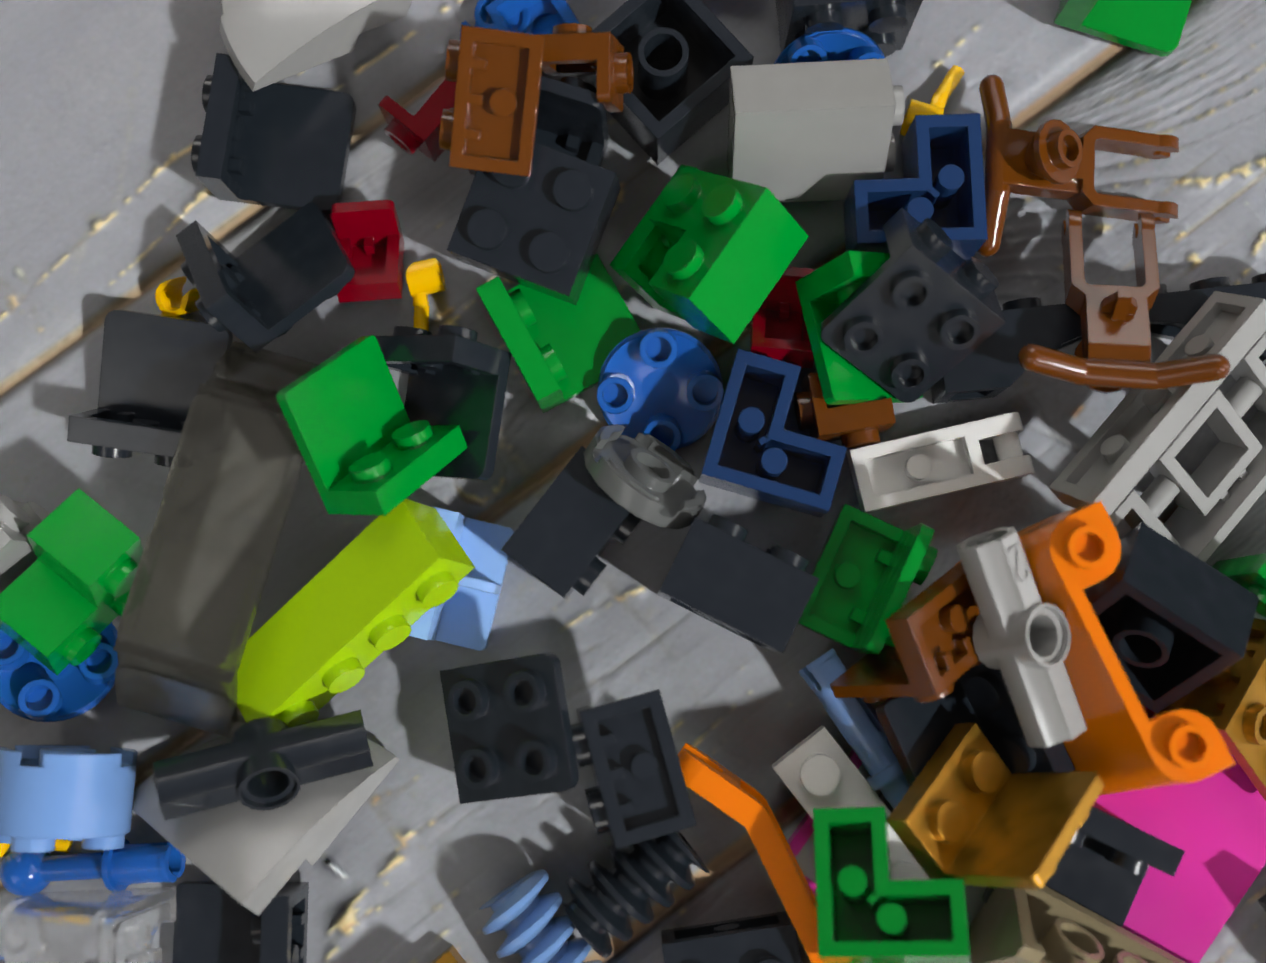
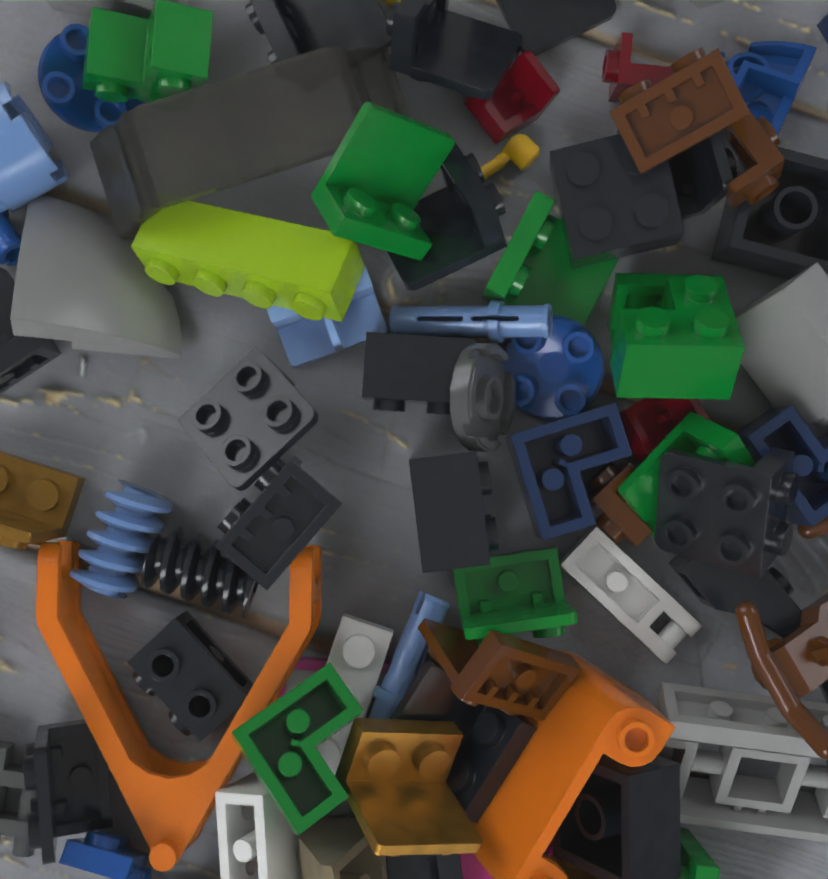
camera: 50 degrees right, 5 degrees up
black piece [153,710,373,821] -> none
light grey piece [956,526,1087,748] -> none
none -> medium blue pin [389,300,553,343]

